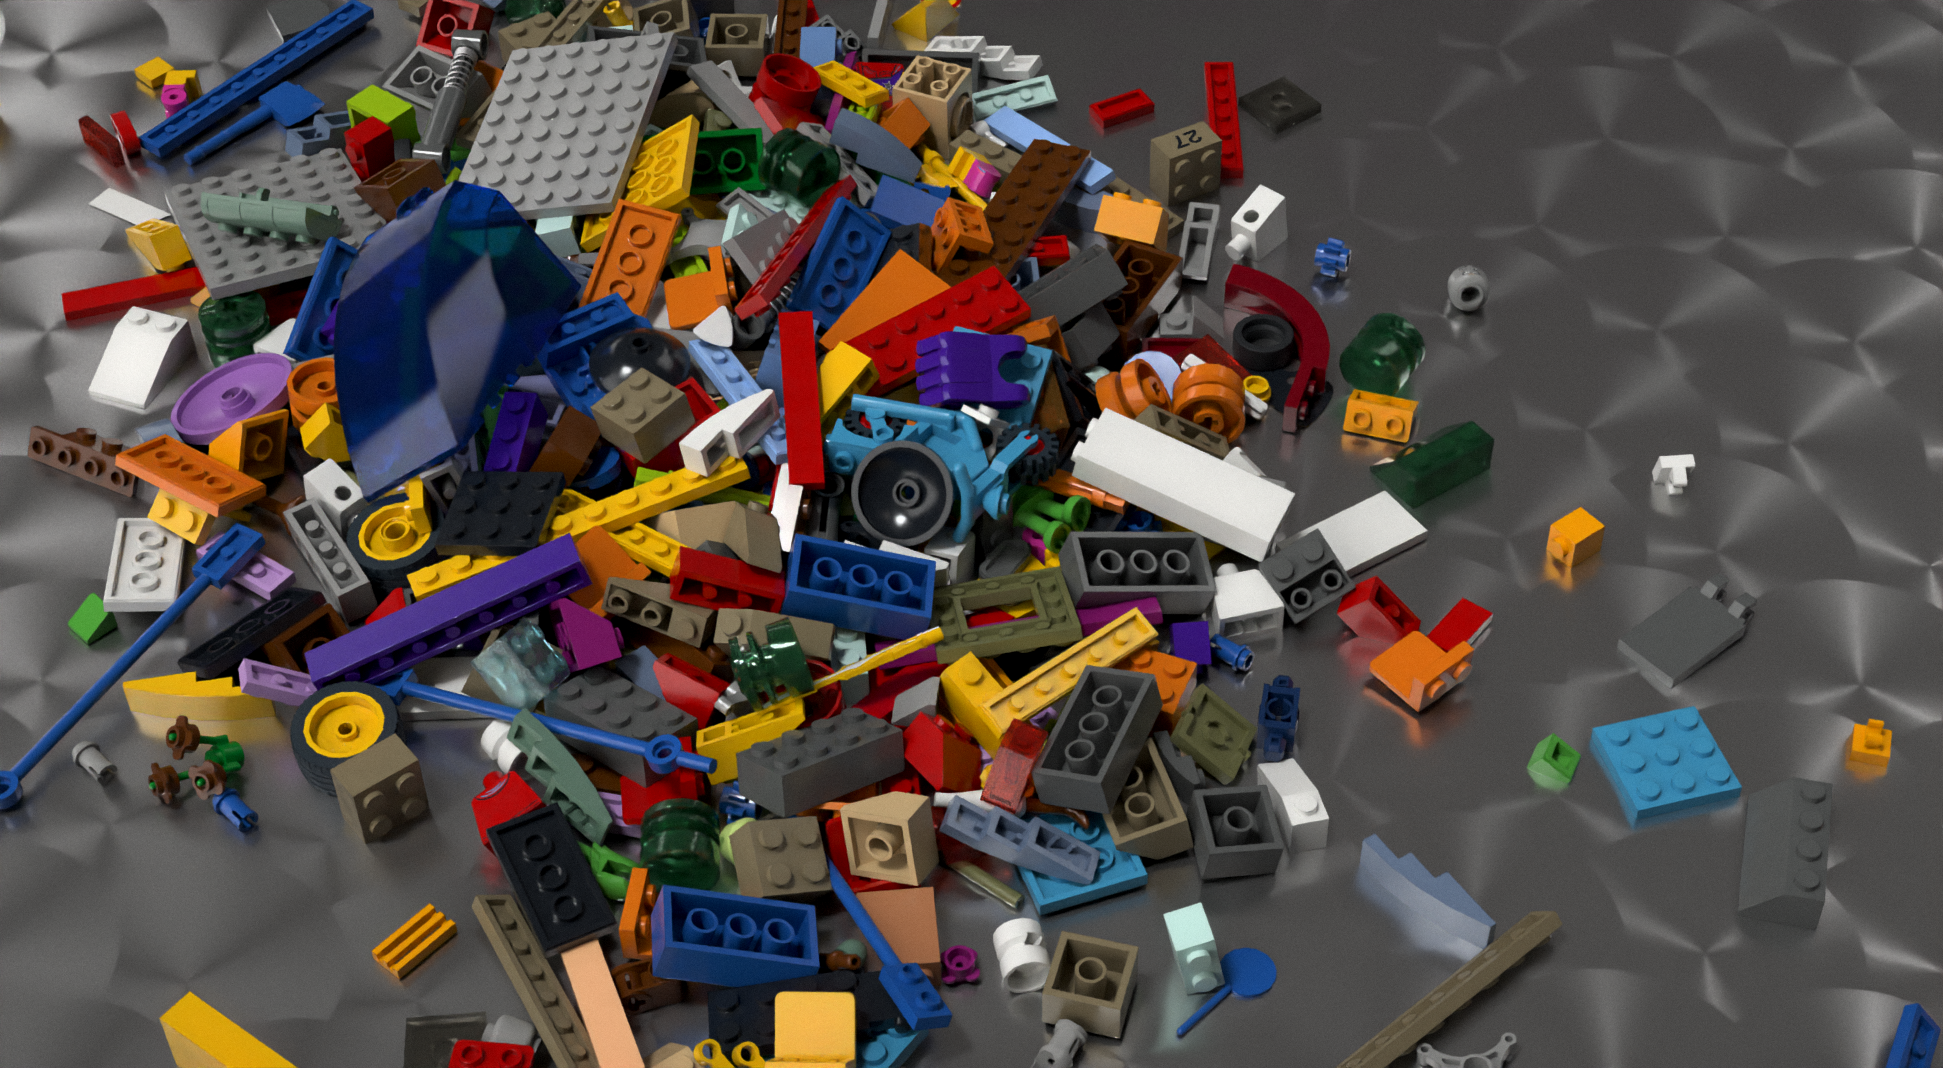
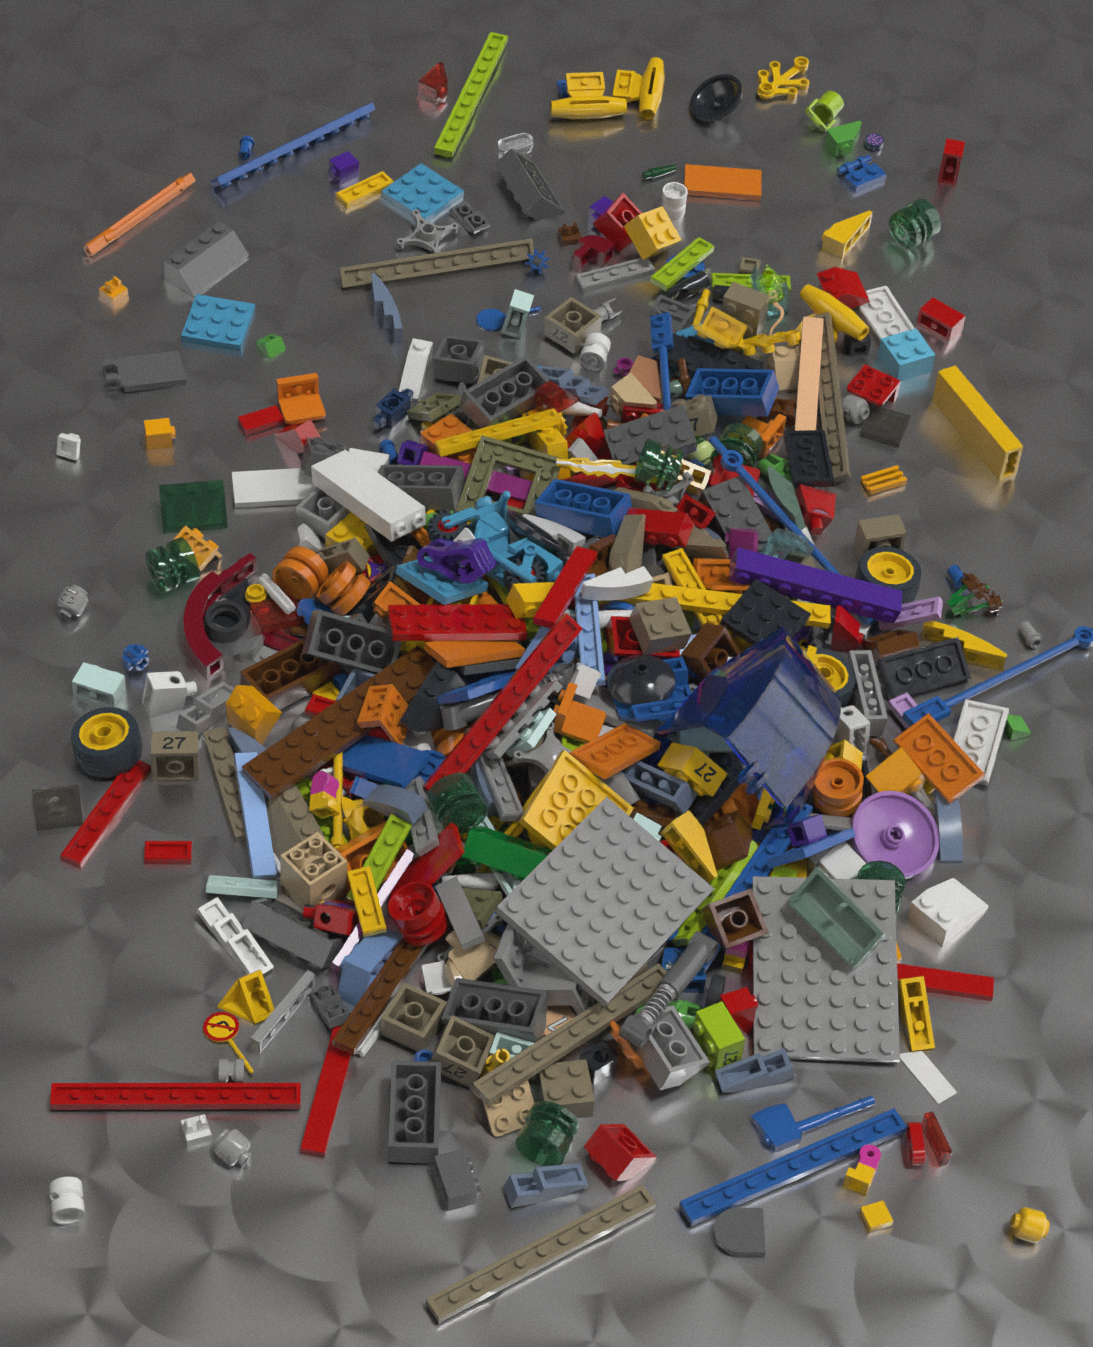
camera: 160 degrees left, 5 degrees up
reddish brown bracket [27,426,139,497] -> none
none -> black wheel [71,707,143,778]
none -> light aqua brick [72,662,126,708]

